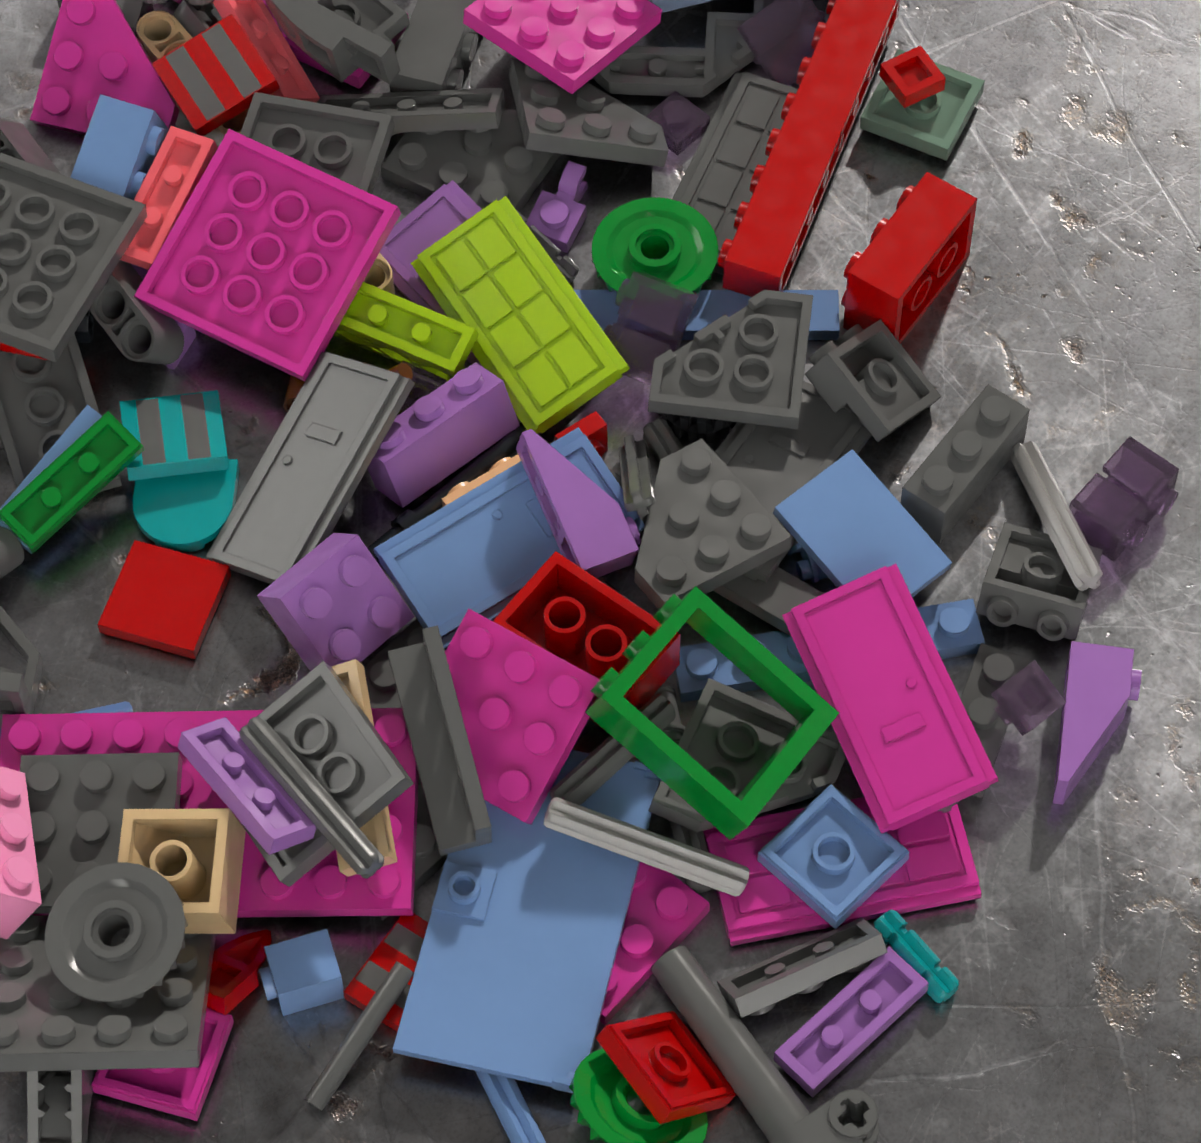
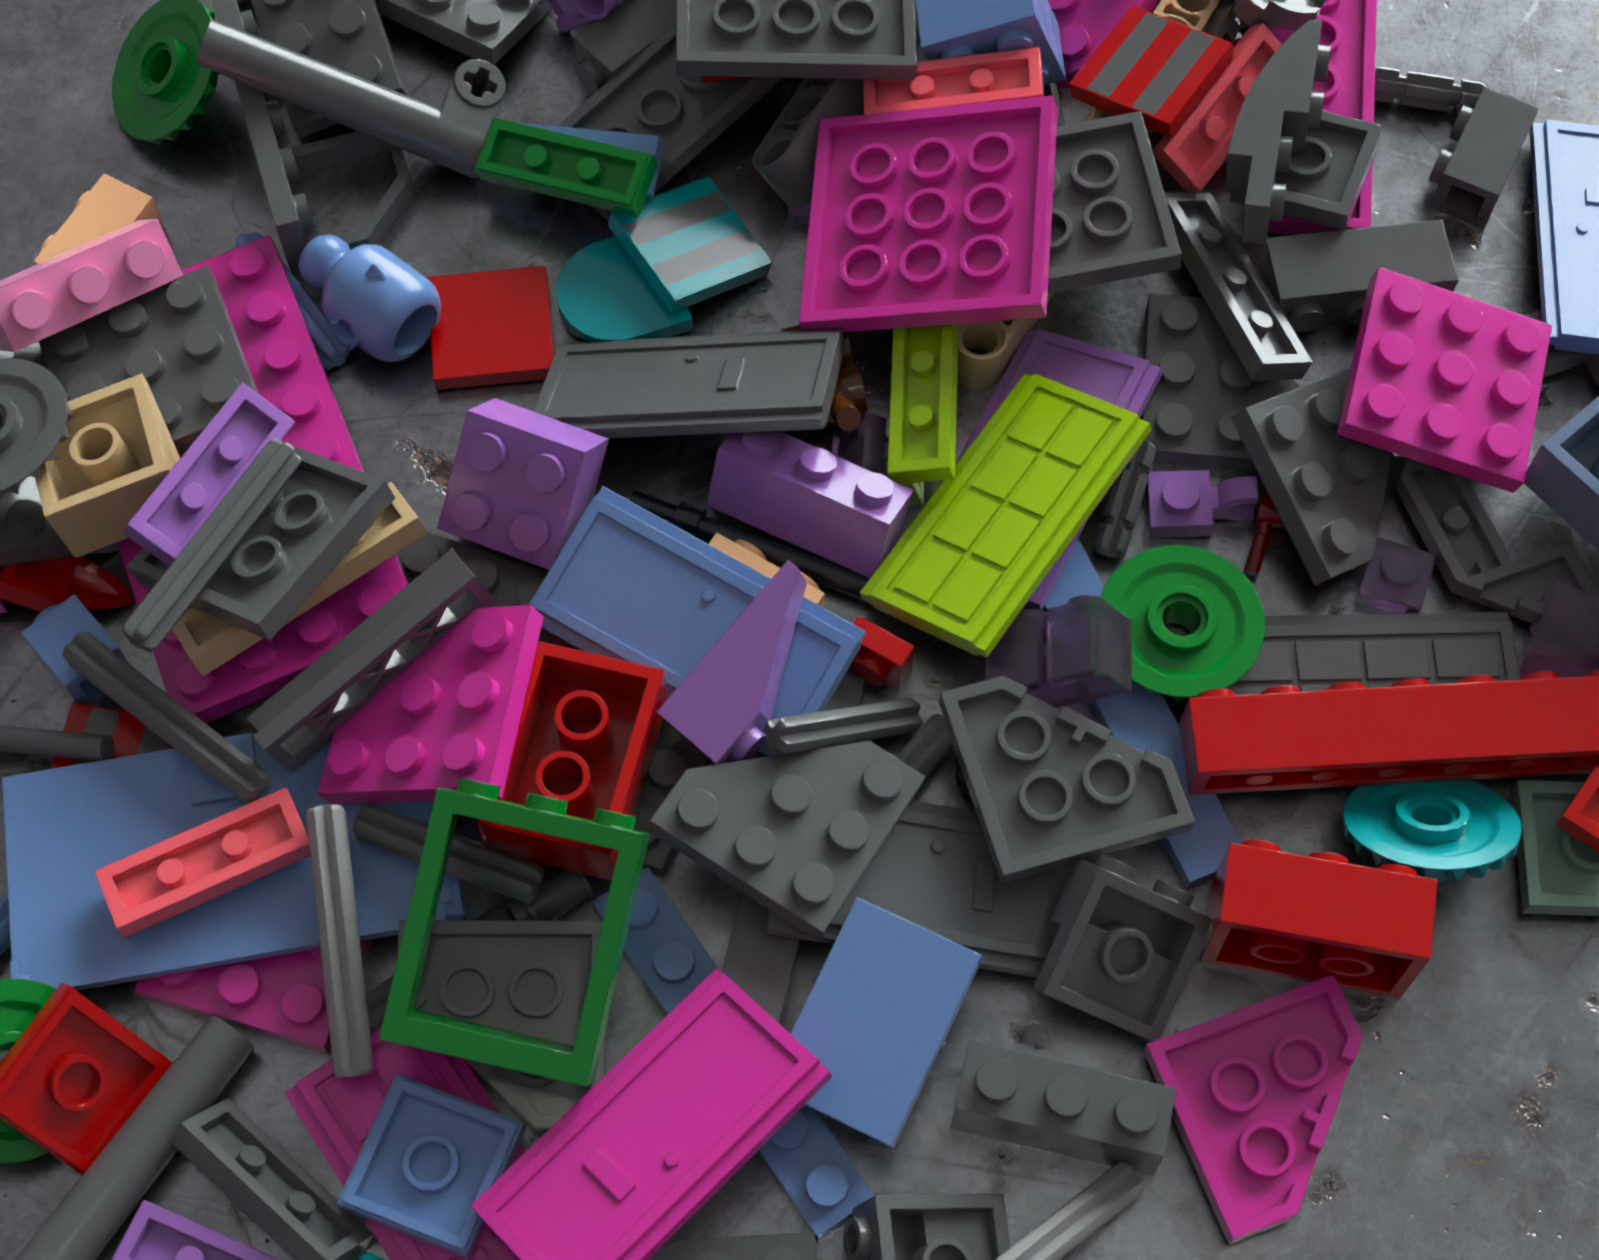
camera: 65 degrees right, 5 degrees up
none -> dark grey axle [62,632,272,804]
none -> coral plate [95,787,311,938]
none -> medium blue piece [298,235,441,363]
none -> dark pink plate [1143,974,1363,1244]
none -> dark red hand [1243,492,1286,576]
none -> teal gear [1342,780,1522,883]

